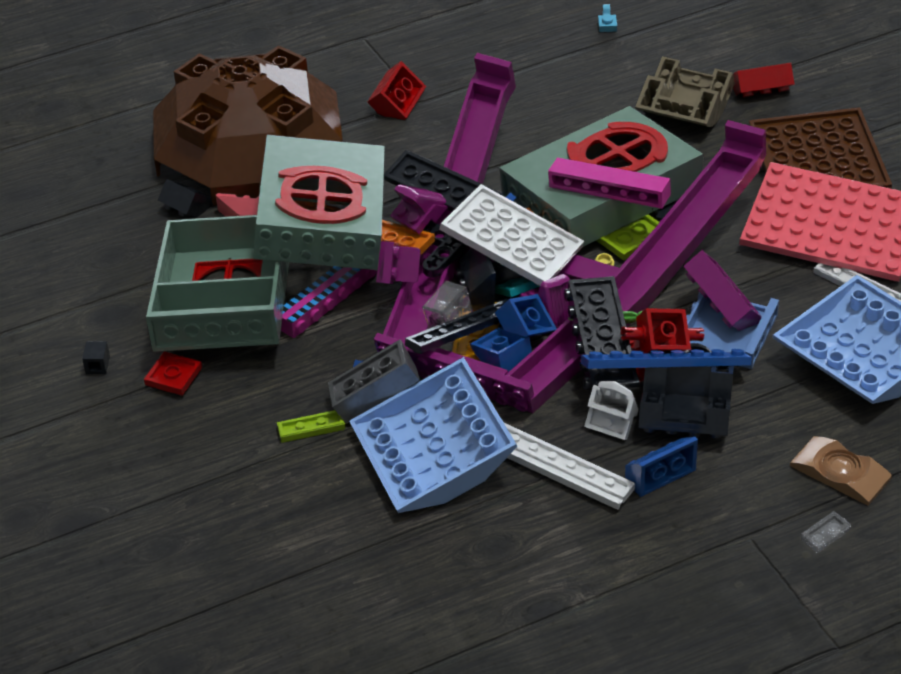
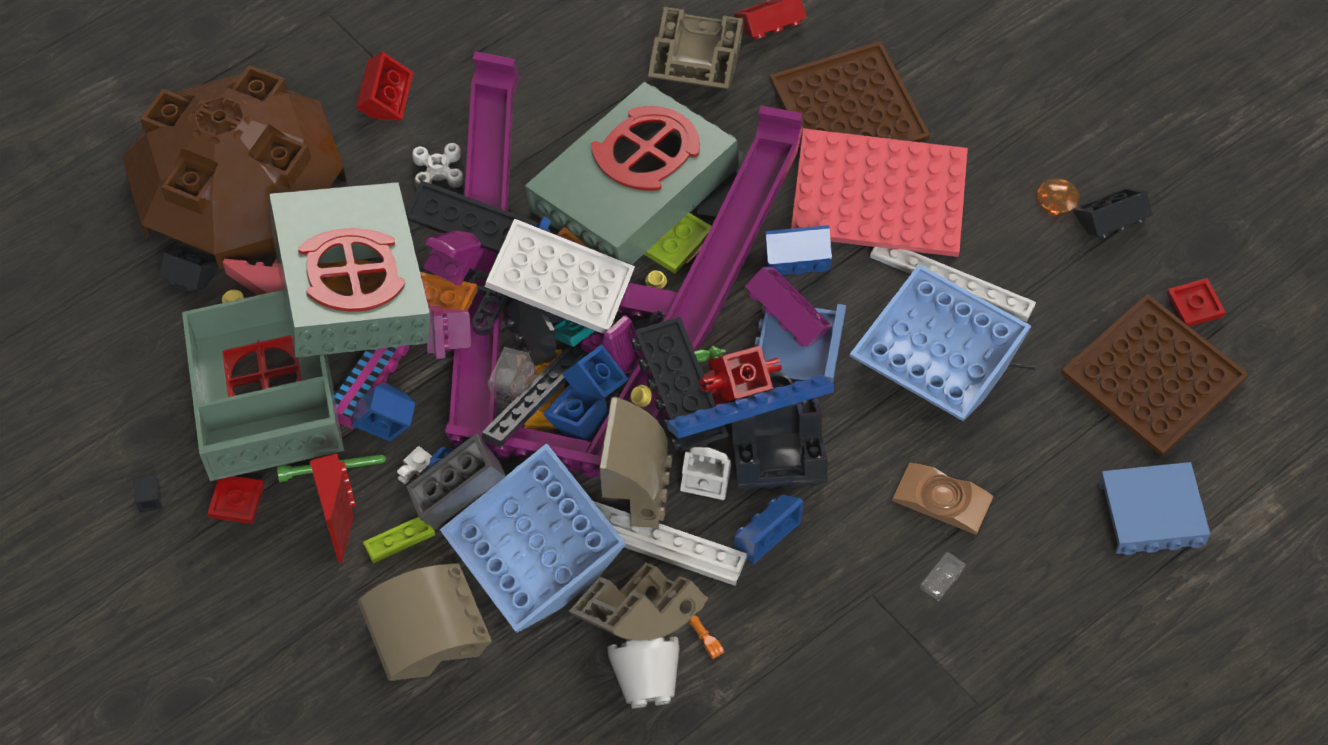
camera: 15 degrees left, 15 degrees up
dark pink brick [548,157,671,209] -> none
none -> bright green piece [277,454,386,482]
none -> red slope [310,454,356,563]
none -> blue piece [351,382,415,442]
none -> dark tan slope [357,563,492,681]
none -> white plate [397,446,432,484]
none -> white gear [412,143,464,188]
none -> dark tan slope [569,563,709,641]
none -> dark tan slope [600,397,672,529]
none -> white cone [607,637,679,708]
none -> light yellow plate [631,385,652,407]
none -> orange piece [688,616,724,659]
none -> slope [764,225,832,275]

